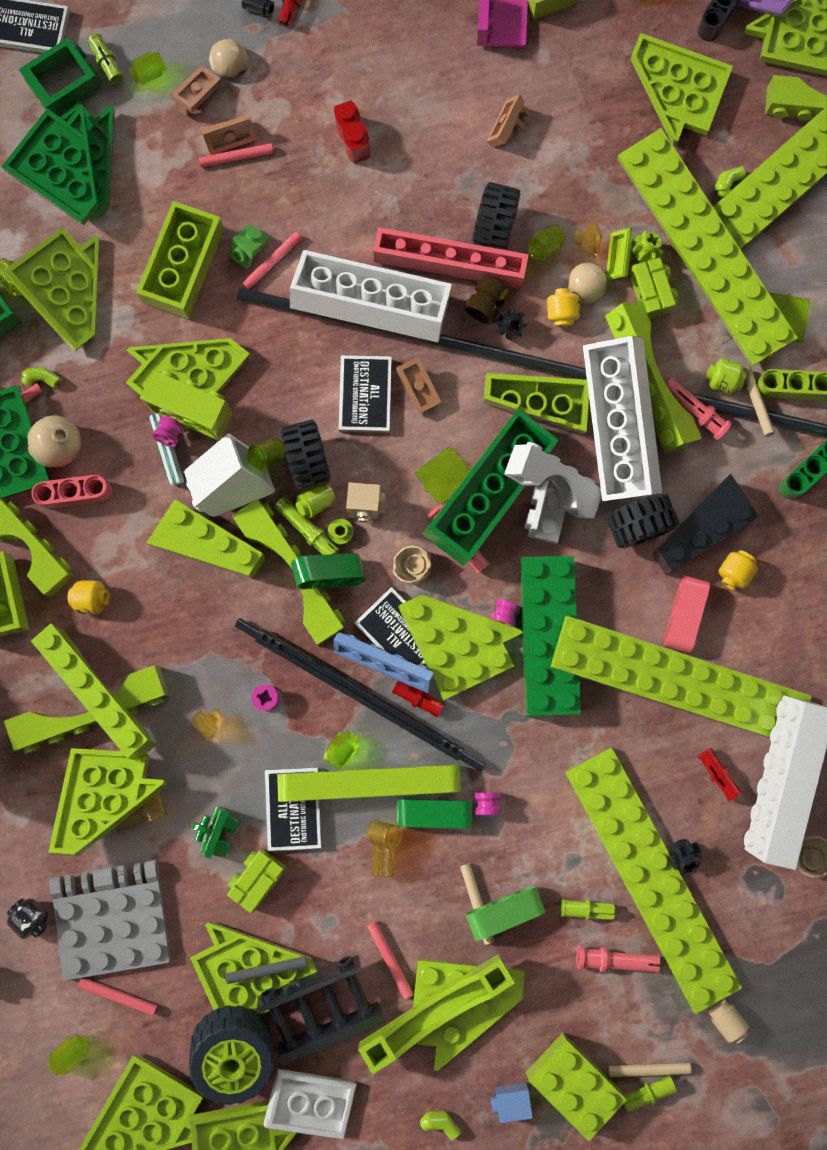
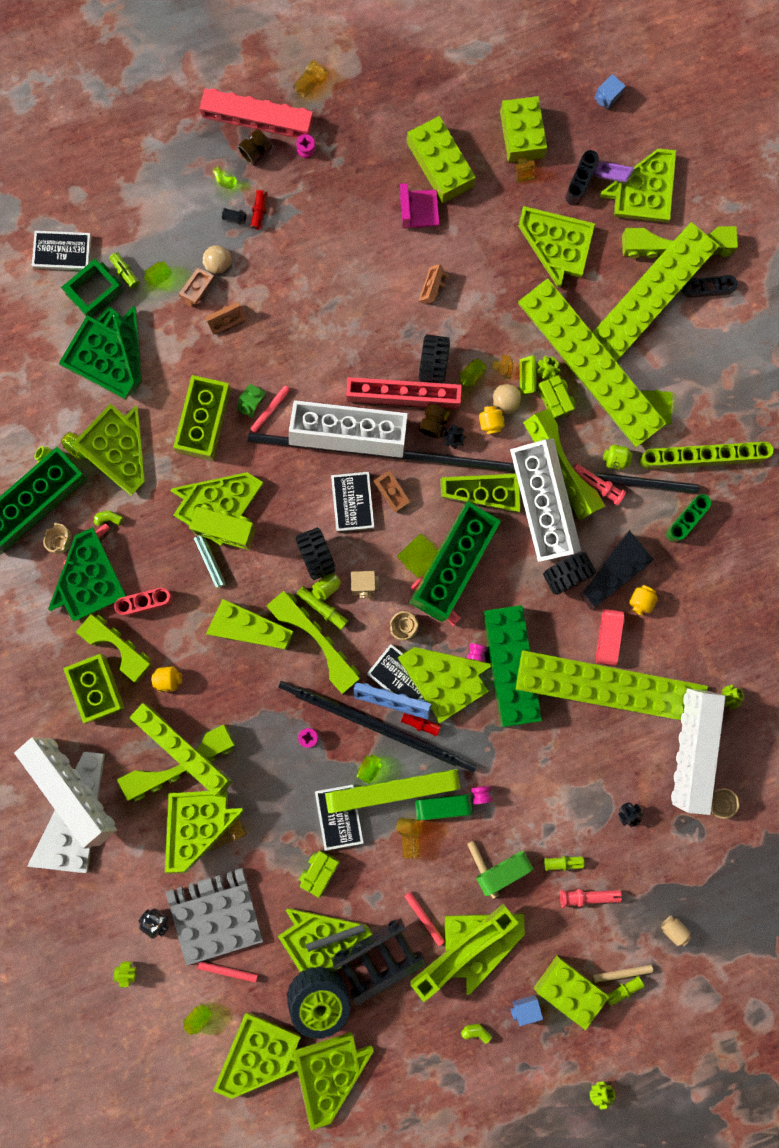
camera: 15 degrees left, 0 degrees up
tan cylinder [27,415,82,467] -> none
dark pink wheel [152,416,184,447] -> none
white slope [184,433,275,517] -> none
clear yellow tile [191,708,223,741] -> none
green hips [191,806,239,859] -> none
coral bar [199,143,273,168] -> none
clear neon green brick [247,438,286,470] -> none
white tile [264,1069,357,1139] -> none
green beam [291,553,366,590] -> none
lime plate [328,519,354,545] -> none
red brick [334,100,370,164] -> none
white arch [504,442,602,518] -> none
white bracket [524,479,565,544] -> none
lime plate [565,748,742,1014] -> none
red pin [697,747,742,801] -> none
lime arm [715,166,746,197] -> none
tan bar [743,367,775,437] -> none

